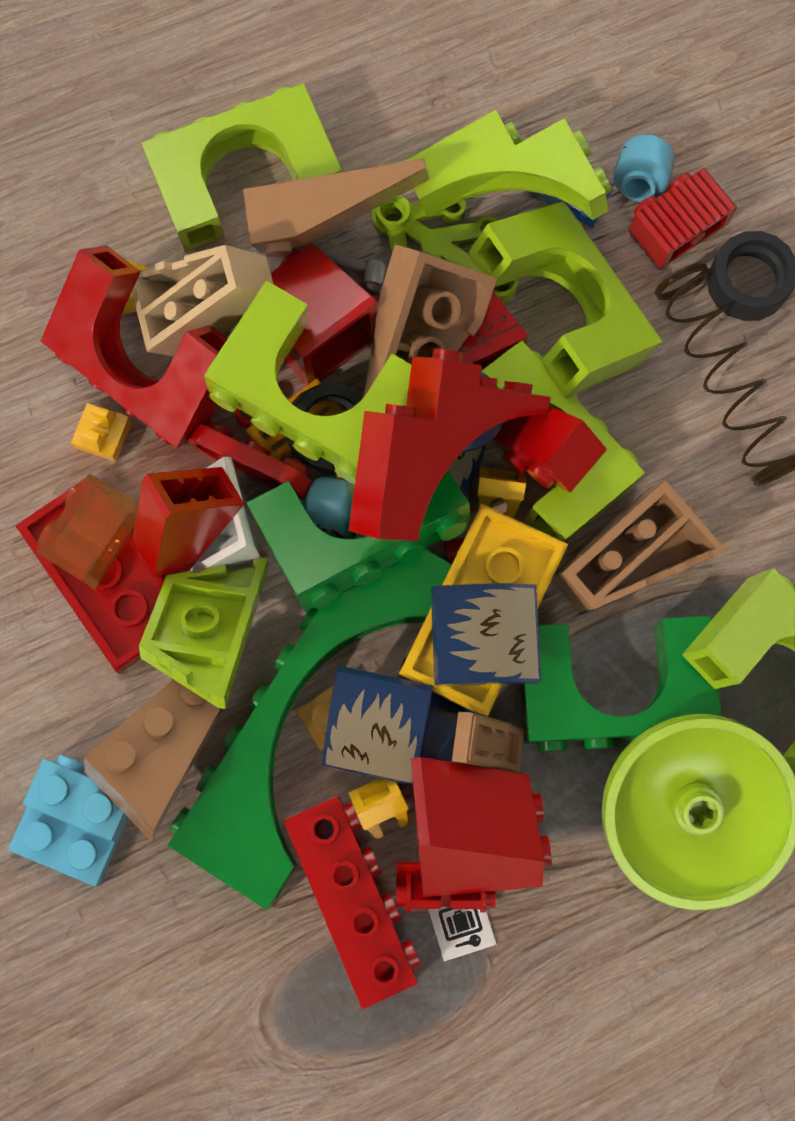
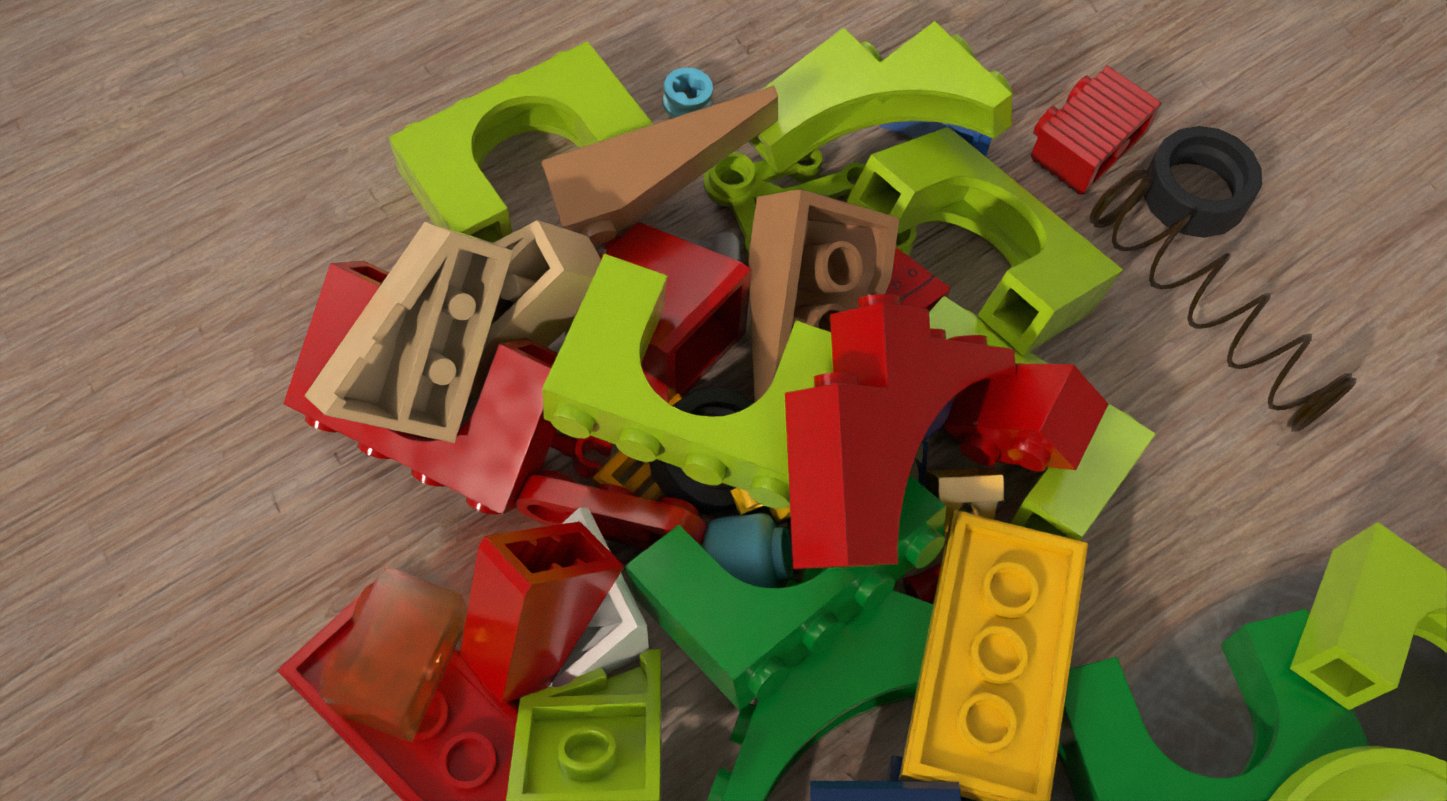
camera: 15 degrees left, 15 degrees down
yellow tile [71,403,133,462] -> none
slope [431,584,541,686] -> none
medium nougat wedge [551,480,728,612] -> none
medium azure head [614,134,675,202] -> none
none -> tan wedge [305,222,513,443]
none -> medium azure bush [663,68,713,118]

